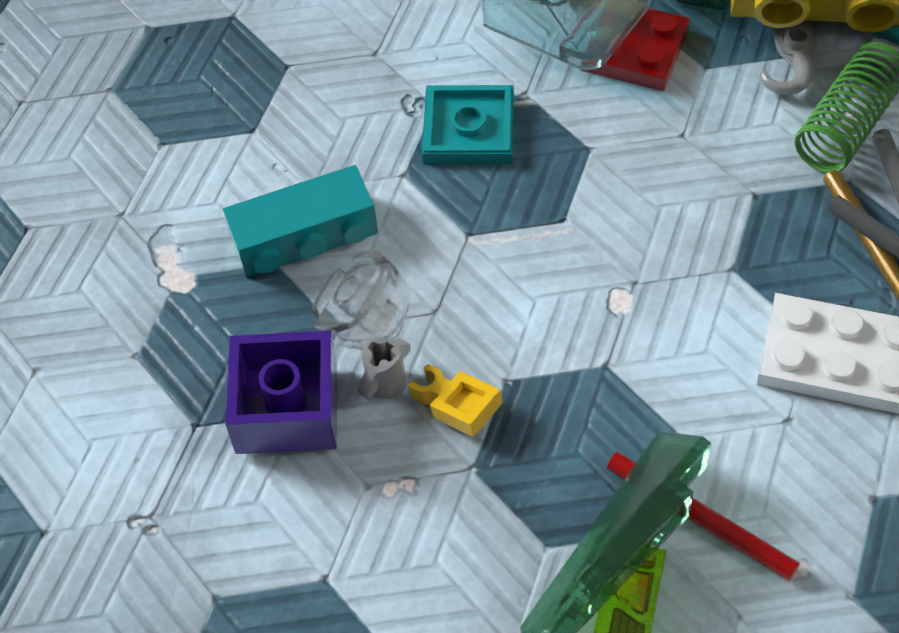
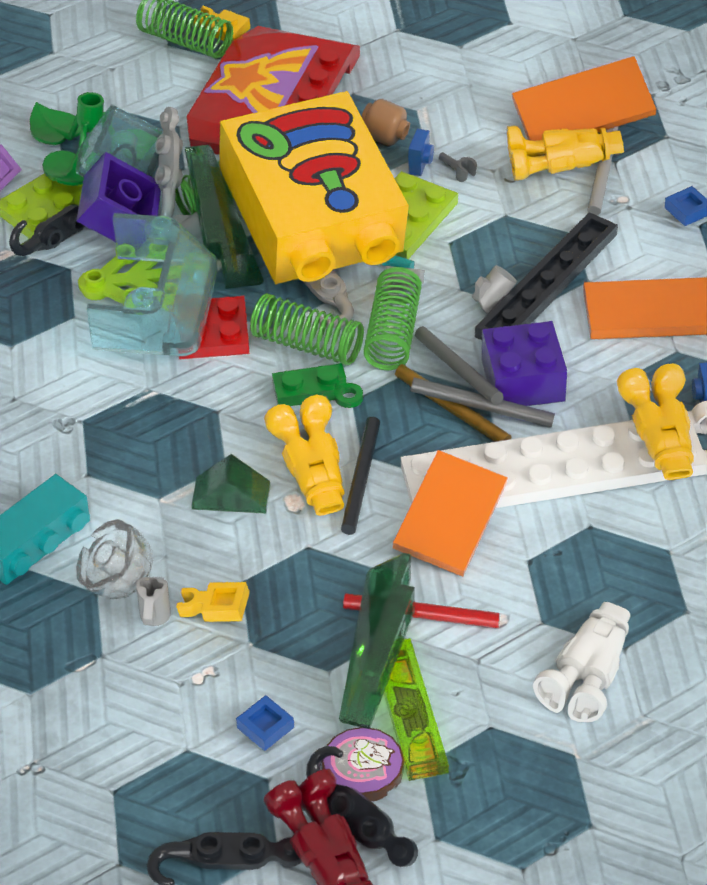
camera: 30 degrees left, 10 degrees down
dark purple brick [225,330,337,454] -> none
teal tile [422,85,514,164] -> none
none -> clear green slope [191,454,271,514]
none -> blue plate [236,695,294,751]
none -> bright green piece [250,293,364,366]
none -> yellow piece [264,395,345,516]
none -> green hinge [272,363,363,408]
none -> black bar [341,417,380,535]
none -> orange tile [393,450,508,577]

